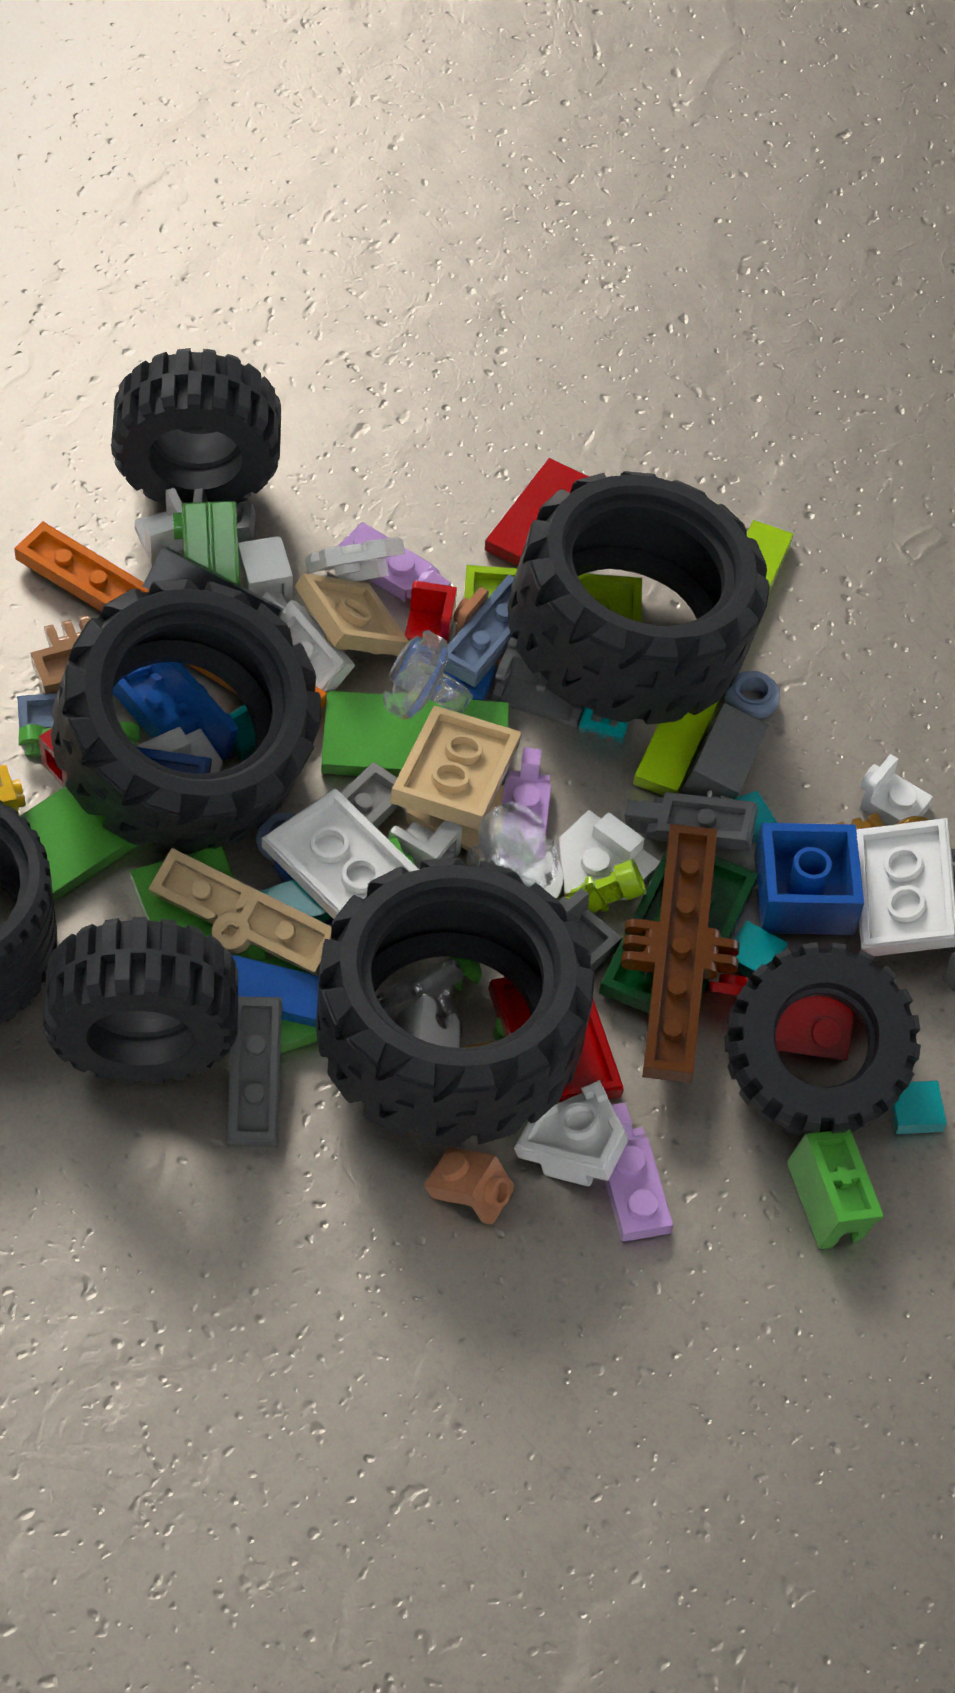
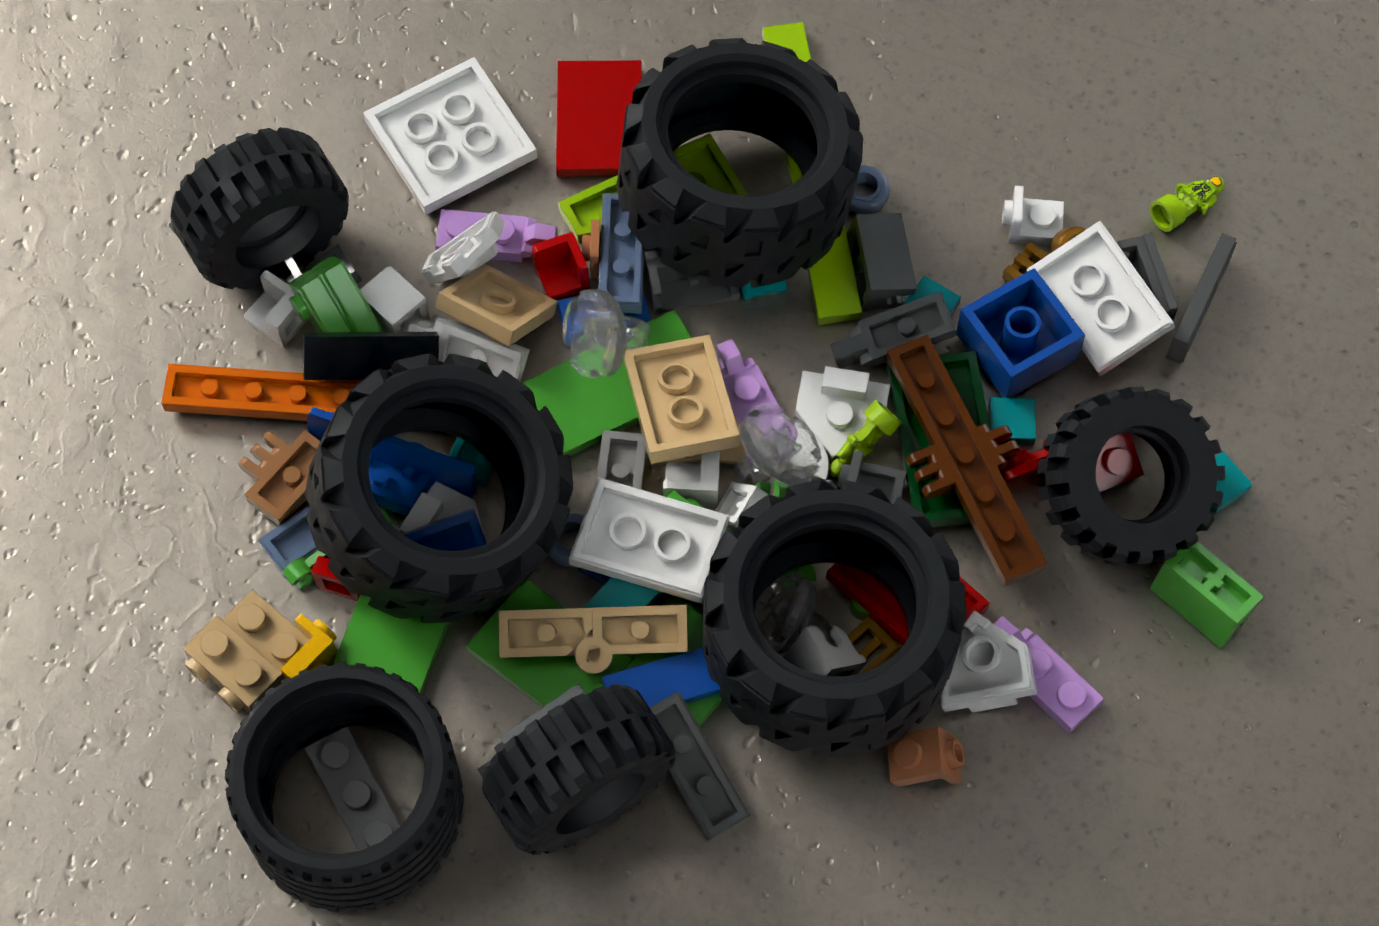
camera: 25 degrees left, 10 degrees up
none -> white plate [363,57,538,215]

